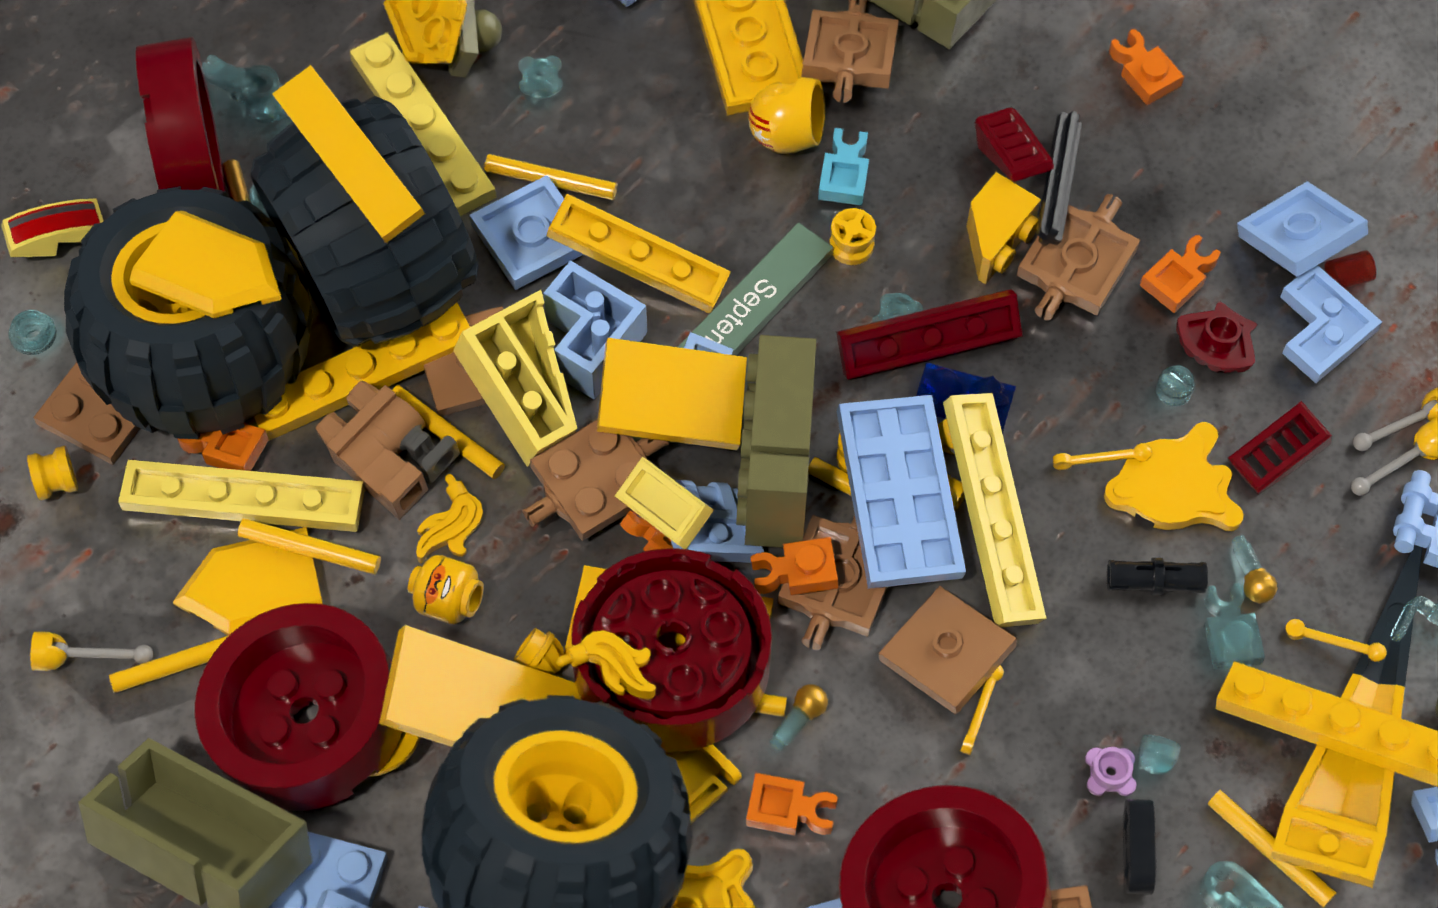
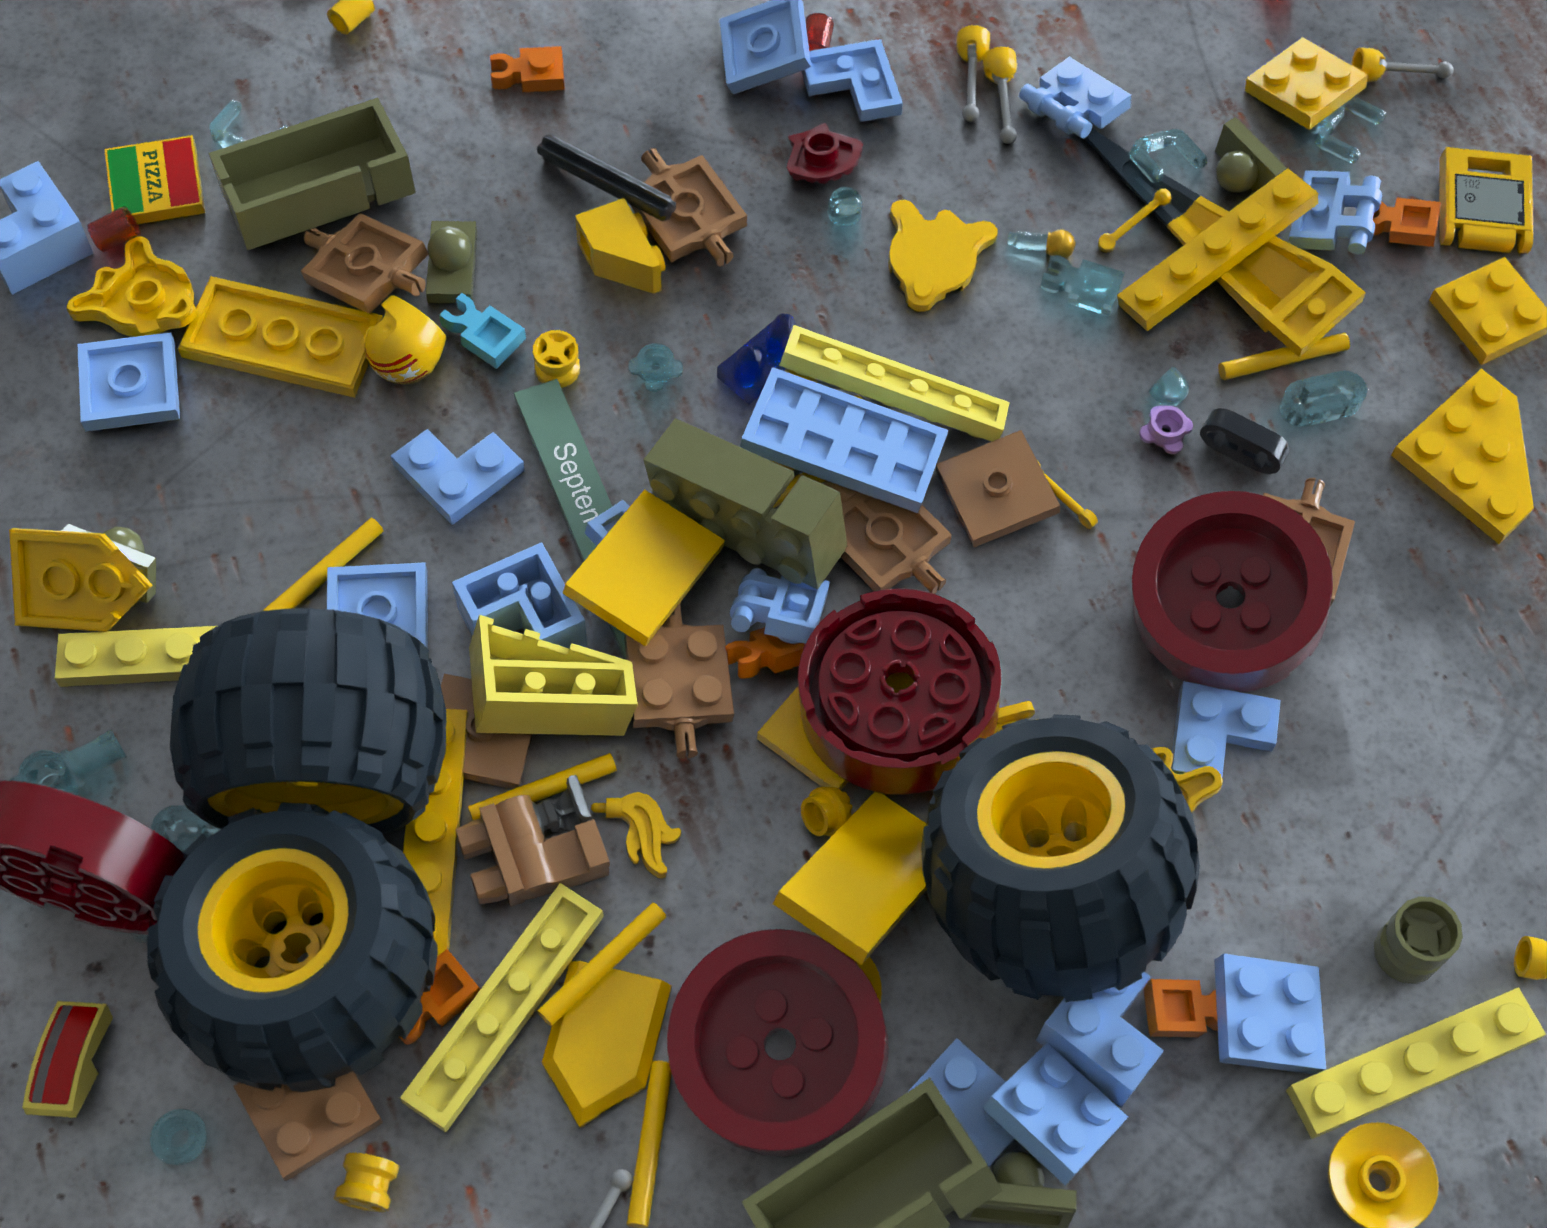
camera: 65 degrees left, 0 degrees up
yellow tile [130,211,282,318] -> none
yellow tile [272,65,425,243] -> none
yellow head [407,555,484,624] -> none
clear light blue plate [518,56,563,98] -> none
yellow tile [546,194,731,314] -> none
yellow piece [556,631,656,699] -> none
light yellow tile [615,457,714,549] -> none
orange plate [746,773,838,835] -> none
orange plate [751,537,839,595] -> none
piece [769,684,828,752] -> none
dark red tile [836,289,1022,380] -> none
dark red slope [975,107,1054,182] -> none
yellow hinge [1053,443,1152,470] -> none
black pin [1107,557,1208,596] -> none
orange plate [1140,235,1221,313] -> none
dark red slope [1228,401,1332,495] -> none
none -> light blue plate [391,429,525,525]
none -> olive tile [426,221,477,303]

